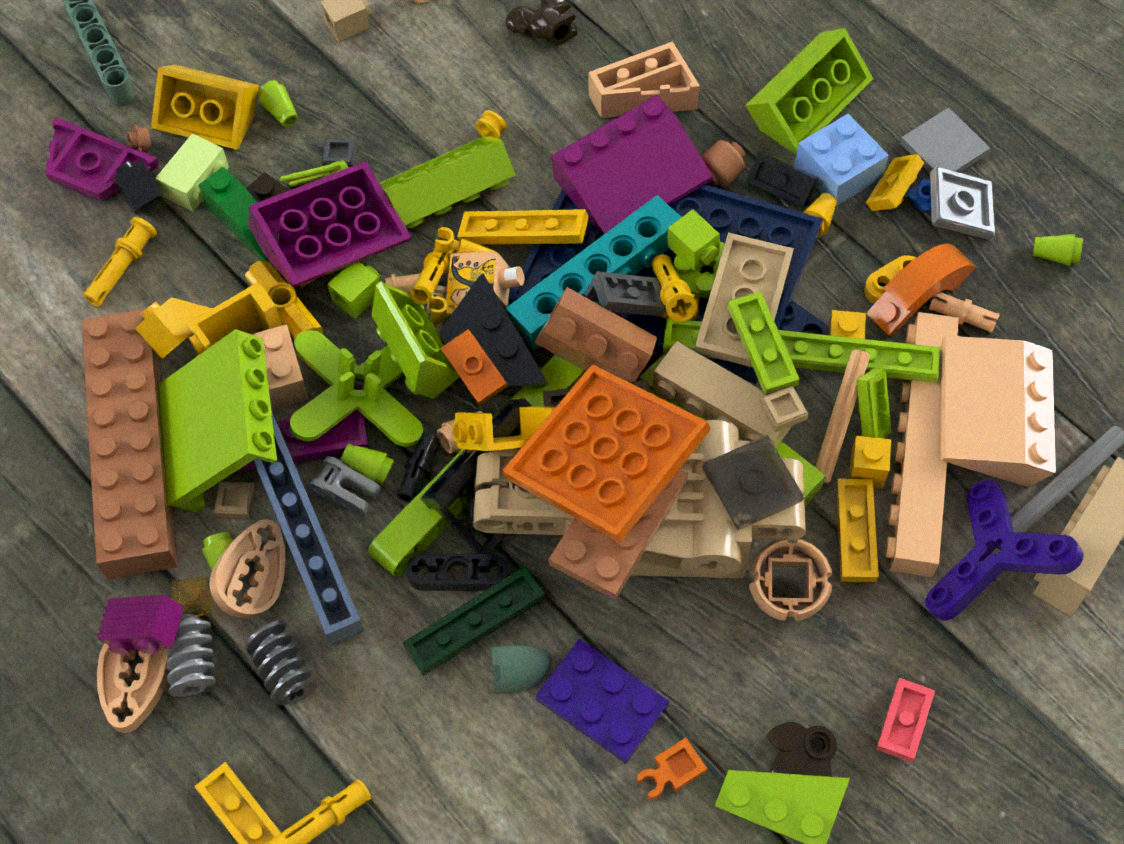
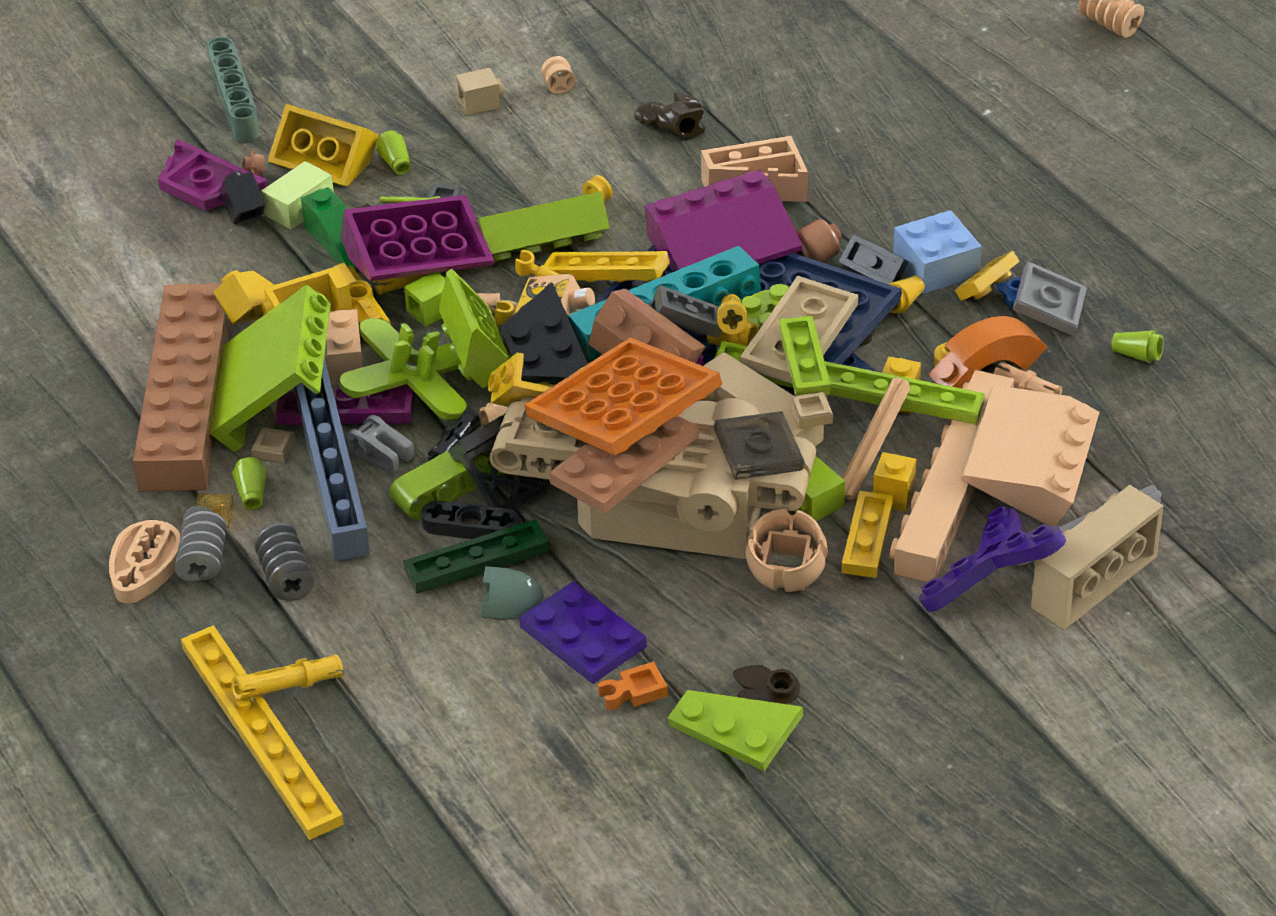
camera: 10 degrees right, 20 degrees down
yellow pin [82,217,158,307] -> none
magenta brick [97,595,184,655] -> none
light nougat piece [210,519,286,619] -> none
lime cone [340,443,394,485] -> none
yellow pin [410,240,454,305] -> none
orange plate [440,329,508,406] -> none
lime brick [667,209,720,271] -> none
lime slope [745,28,874,154] -> none
lime plate [857,368,892,439] -> none
coral plate [876,678,935,763] -> none
light grey tile [900,108,991,173] -> none

